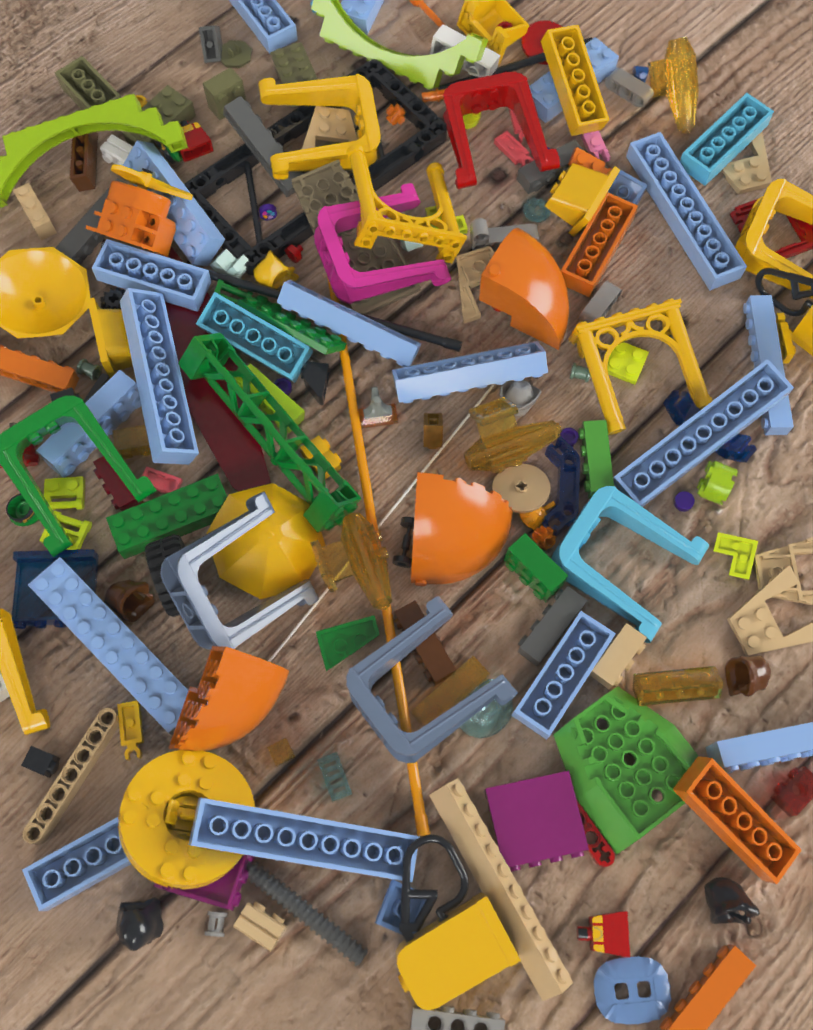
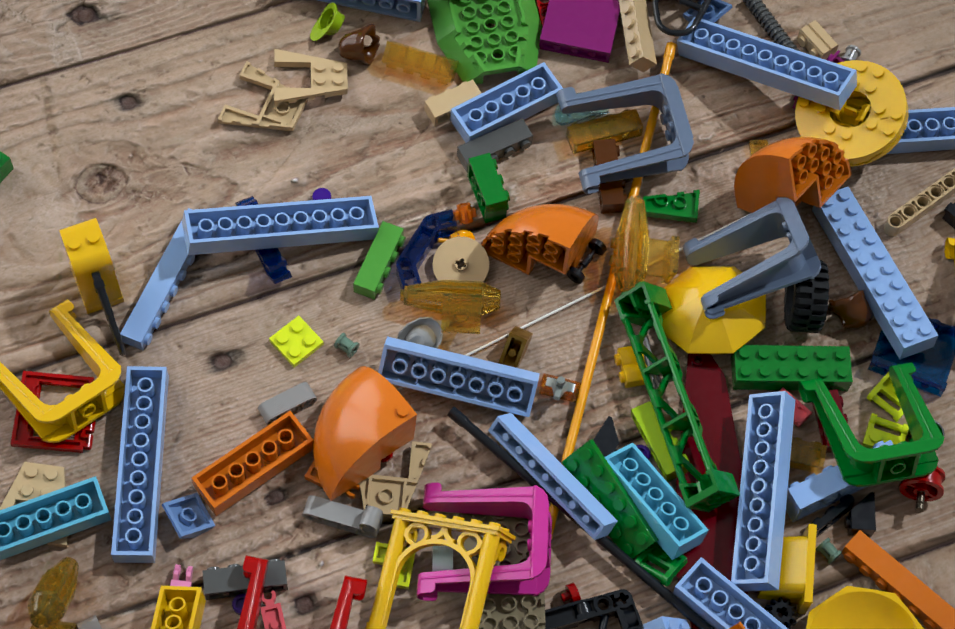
camera: 160 degrees left, 5 degrees down
black piece [116,897,163,951] -> none
yellow plate [117,700,144,761] -> none
light aqua brick [209,249,249,278] -> none
yellow piece [253,250,299,289] -> none
clear light blue slope [317,752,352,802] -> none
clear light blue gear [523,197,551,222] -> none
yellow windscreen [544,163,620,237] -> none
medium azure piece [551,486,709,643] -> none
dark purple tile [559,427,579,447] -> none
orange plate [568,147,612,174] -> none
yellow arch [568,298,713,435] -> none
lime brick [696,461,738,505] -> none
neon yellow plate [713,532,758,580] -> none
yellow plate [776,313,796,364] -> none
none -> lime piece [310,3,345,41]

